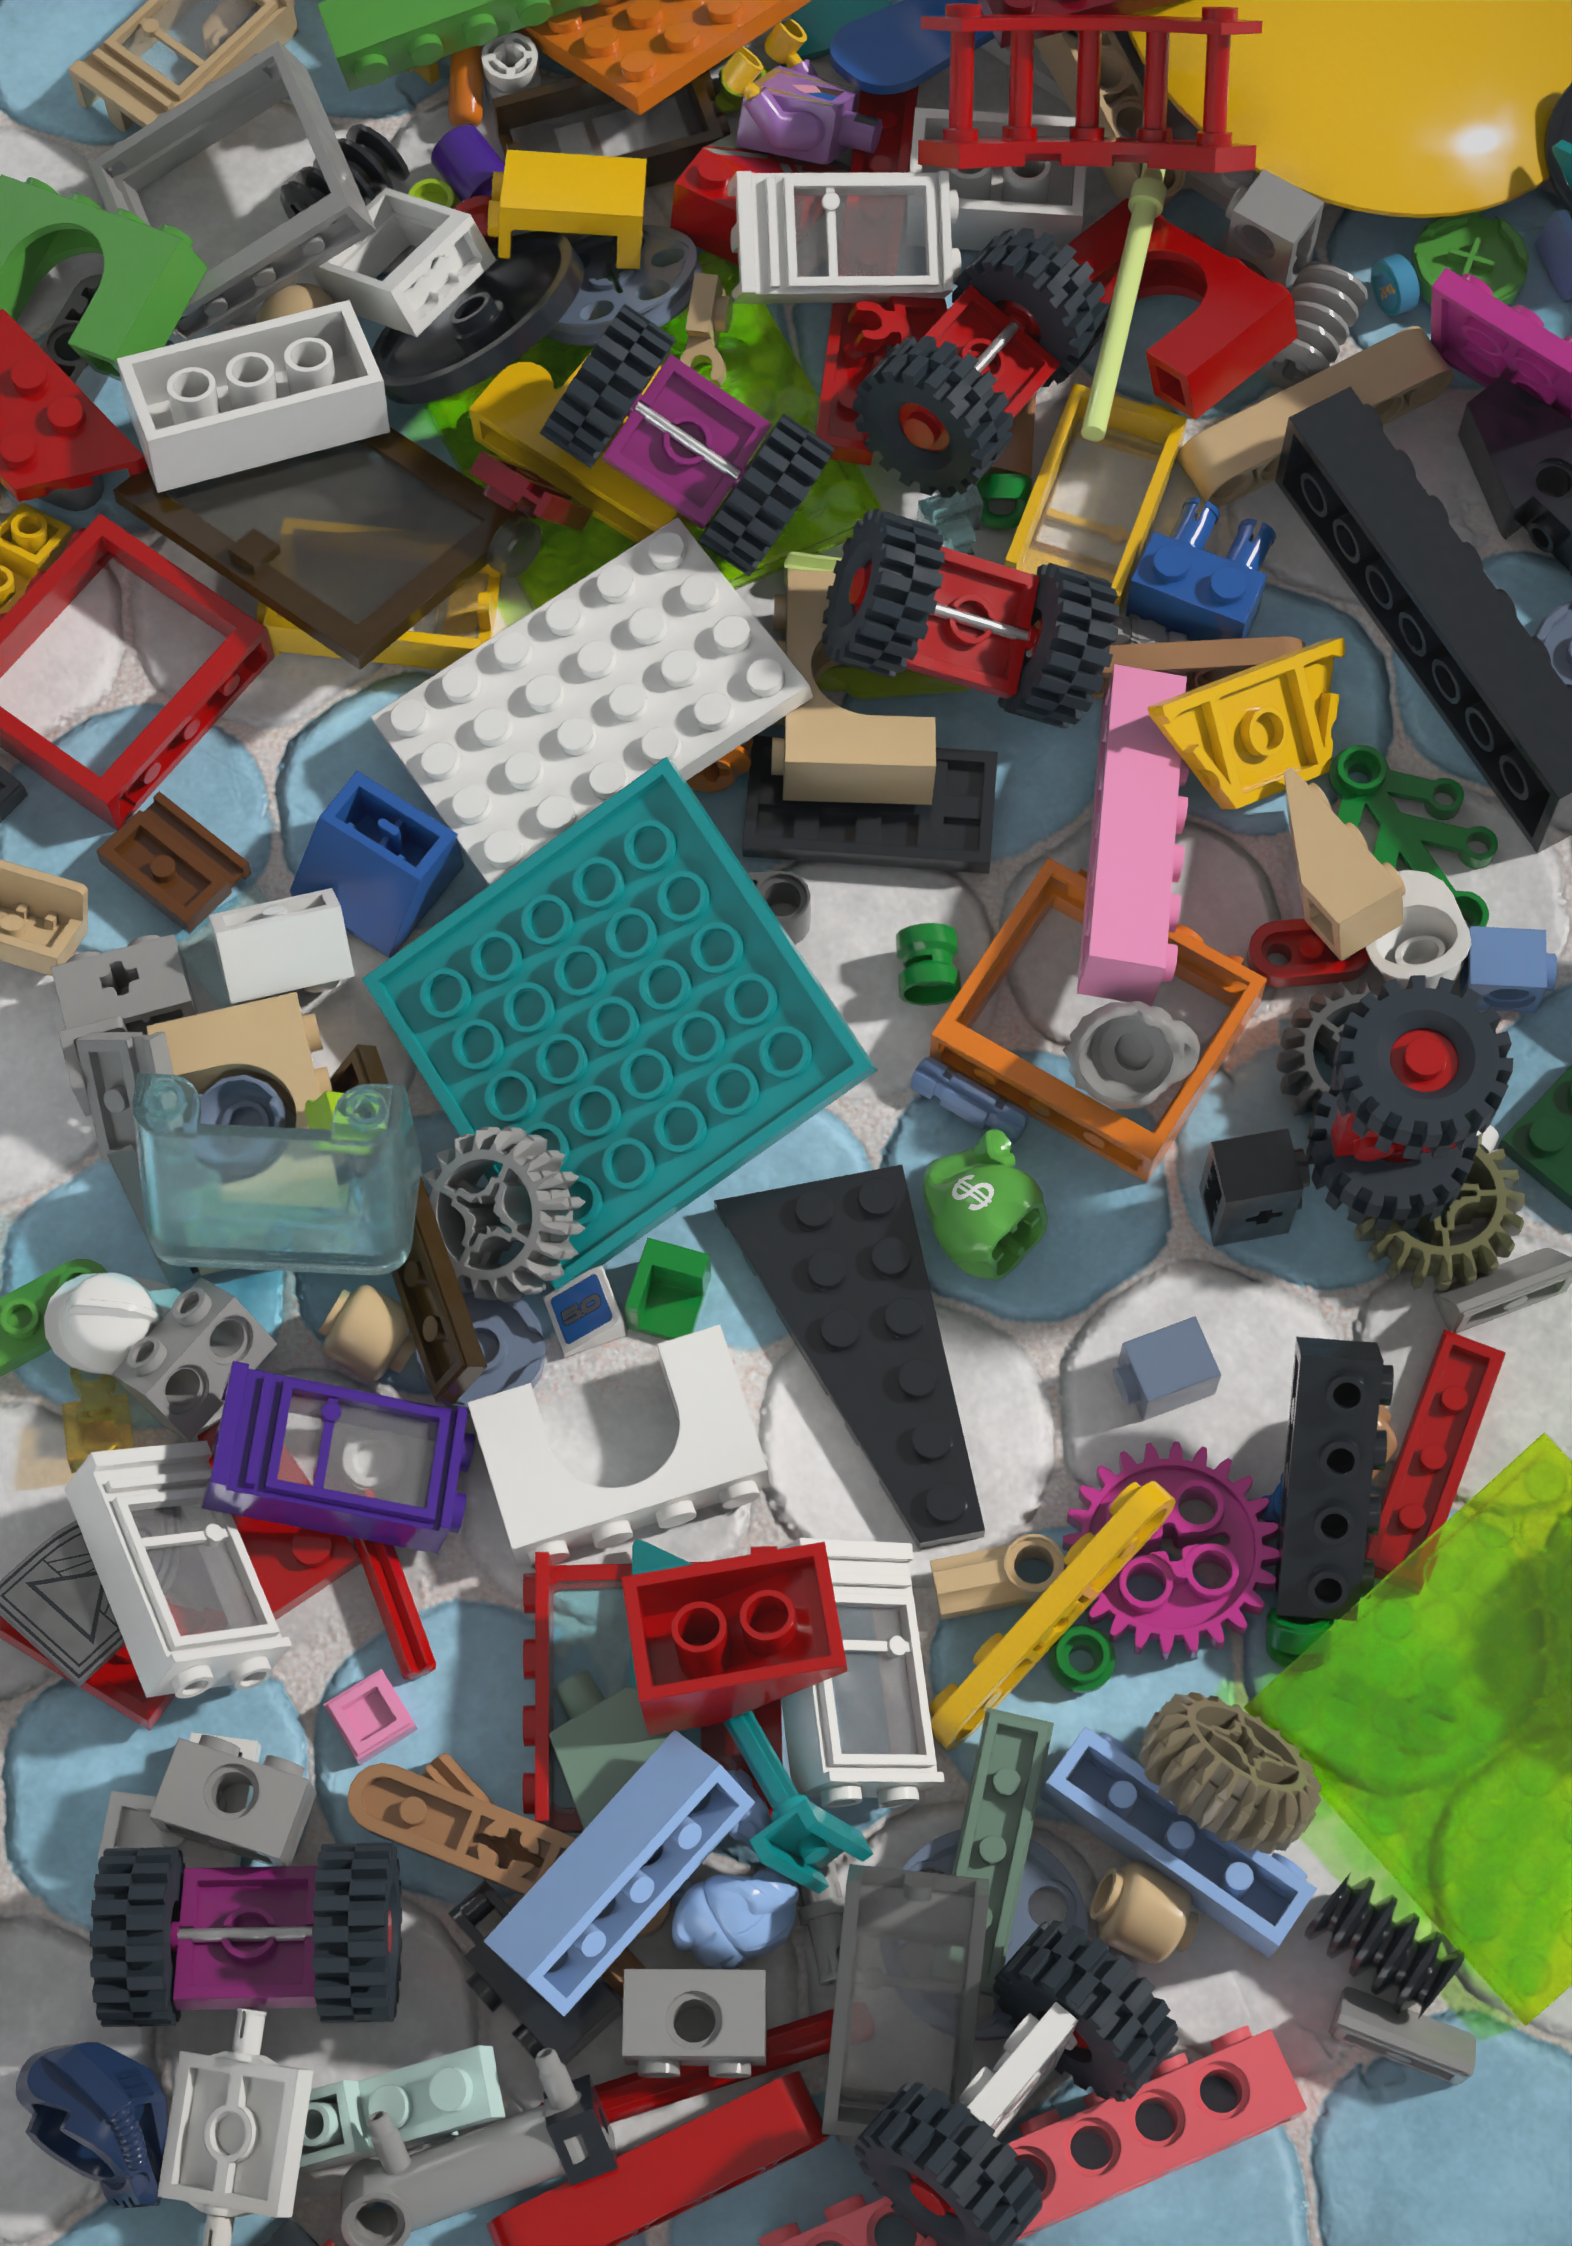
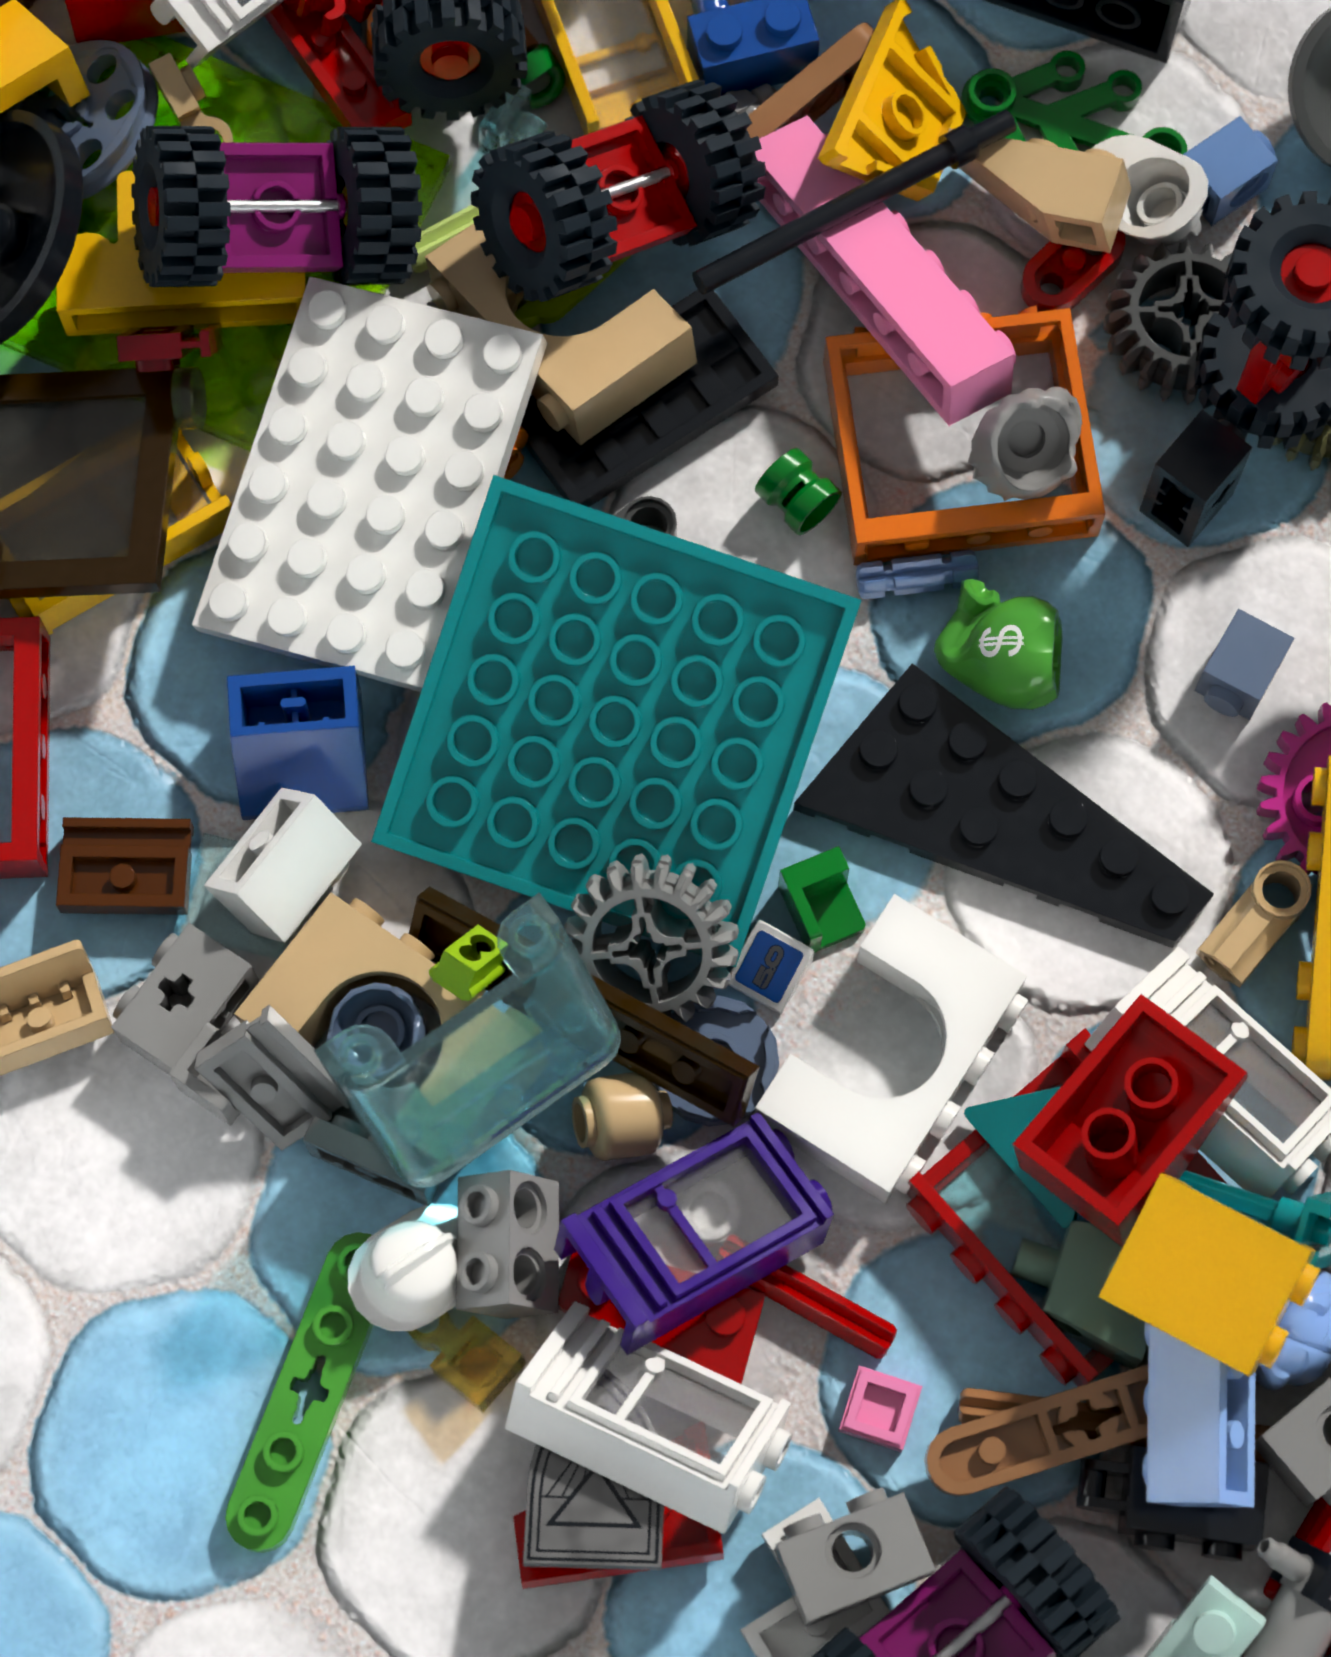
camera: 40 degrees left, 5 degrees up
none -> black bar [692,109,1017,295]
none -> yellow panel [1098,1173,1321,1376]

